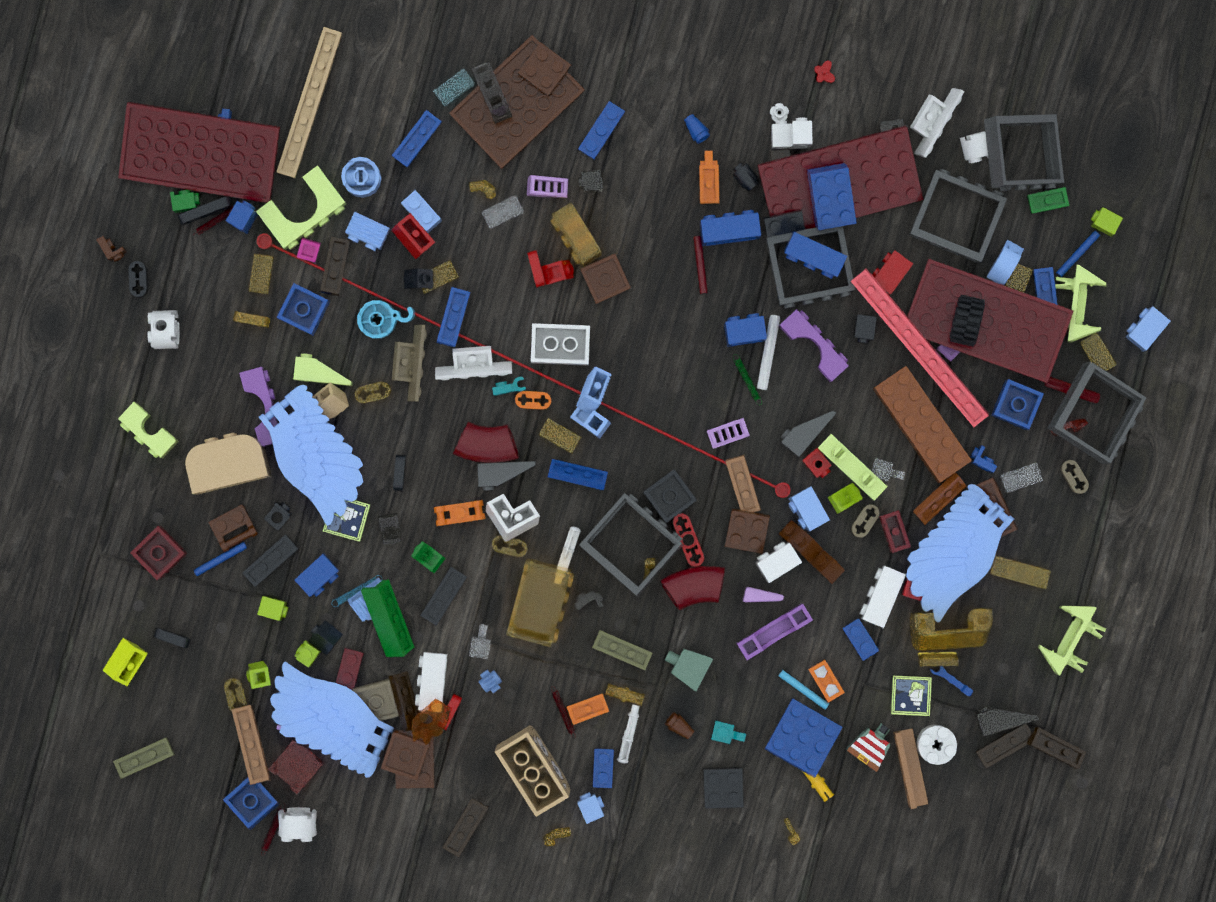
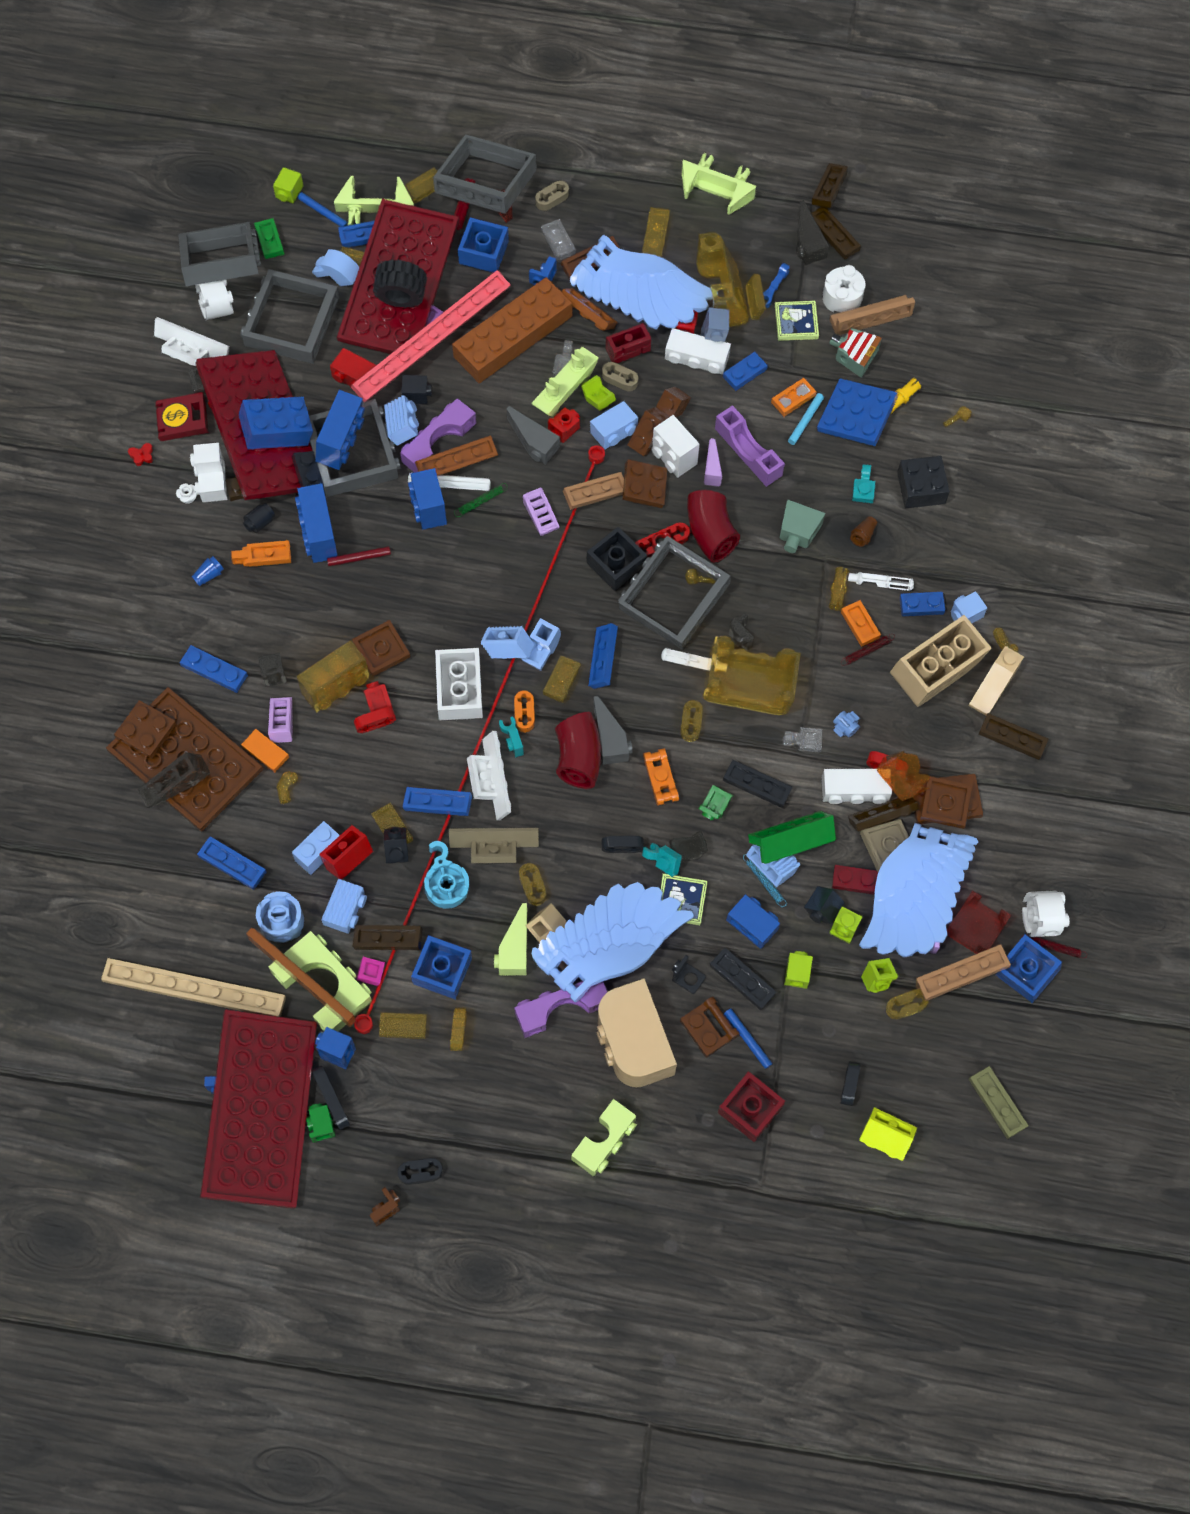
camera: 90 degrees left, 20 degrees down
white brick [148,310,180,349] -> none
dark red piece [193,206,234,235] -> none
clear light blue plate [433,68,475,107] -> none
clear plate [482,195,524,230] -> none
white brick [486,494,540,542] -> none
olive plate [592,630,652,670] -> none
light blue brick [1126,306,1170,352] -> none
none -> dark red container [155,392,208,441]
none -> orange tile [241,729,289,773]
none -> dark orange tile [246,928,355,1027]
none -> light blue brick [384,395,419,445]
none -> dark orange tile [415,435,498,476]
none -> teal plate [642,843,682,877]
none -> sand blue arch [701,307,729,342]
none -> tan slope [969,646,1024,716]

